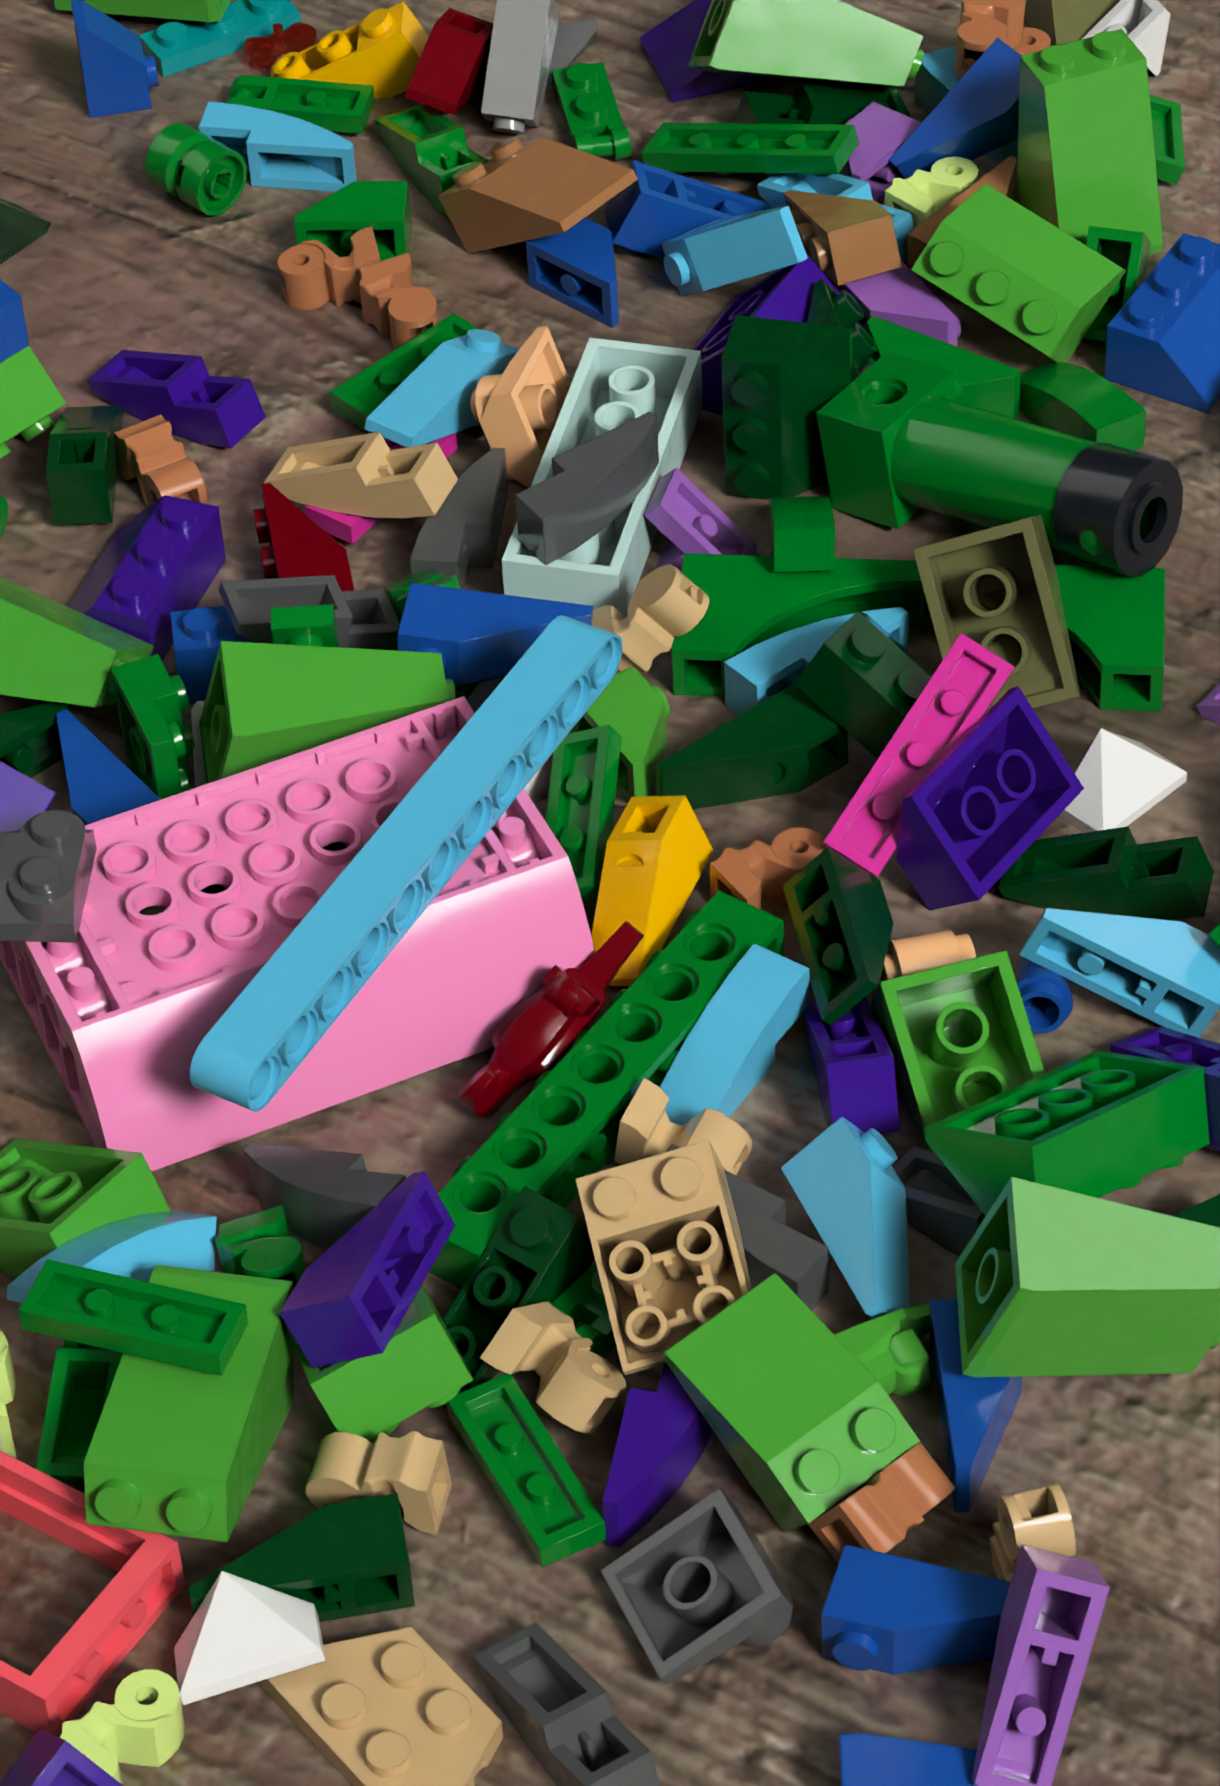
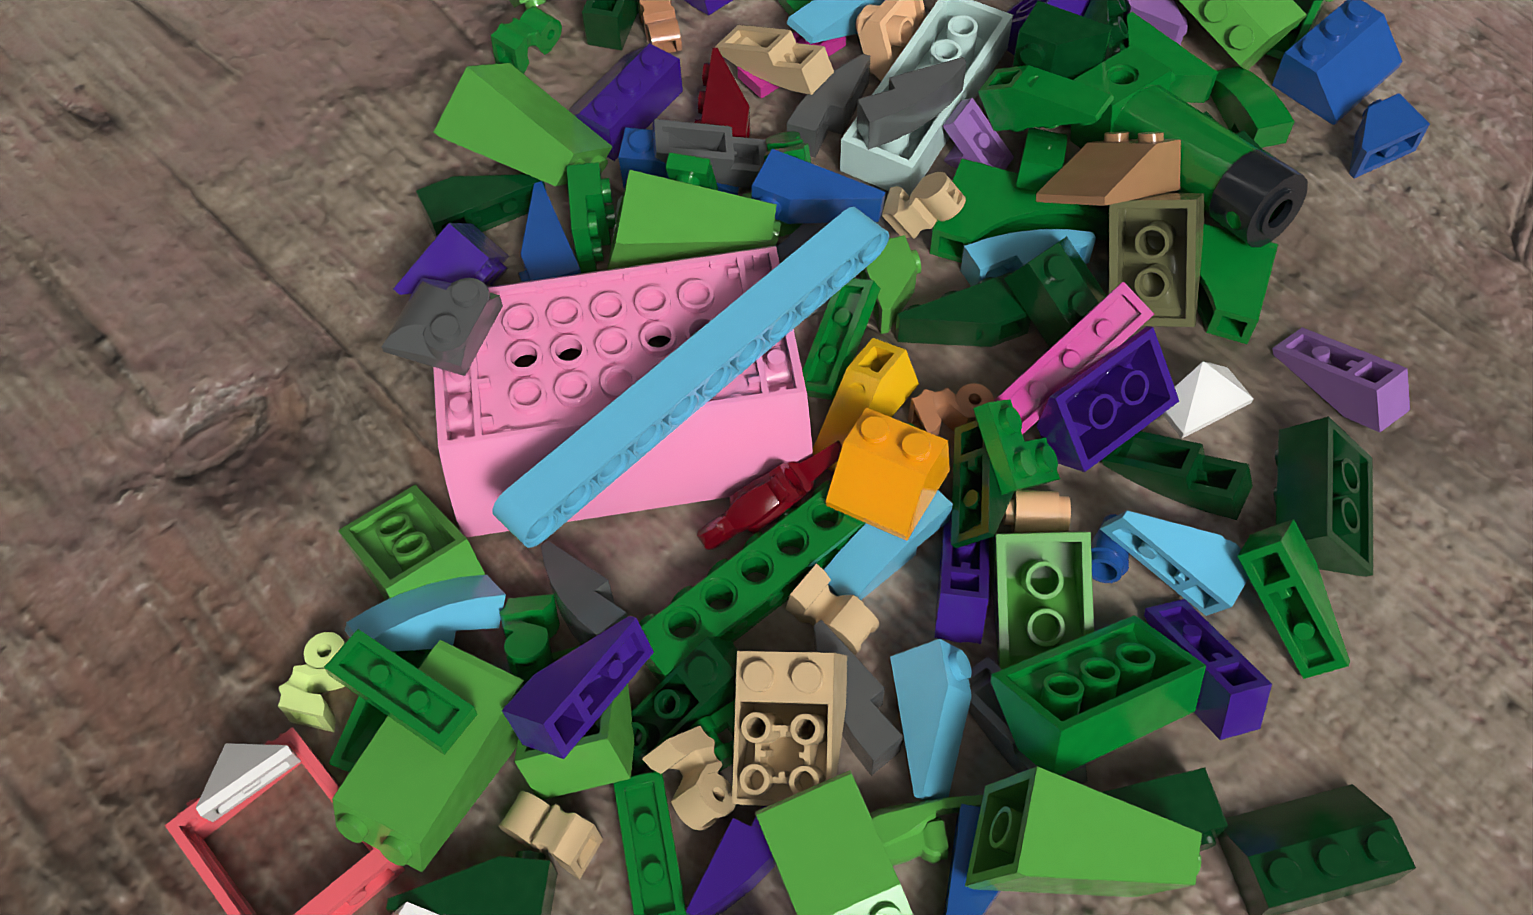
camera: 15 degrees right, 15 degrees up
none -> light orange slope [826,407,950,541]
none -> green plate [973,399,1060,495]
none -> green slope [978,65,1114,132]
none -> medium nougat slope [1036,131,1181,206]

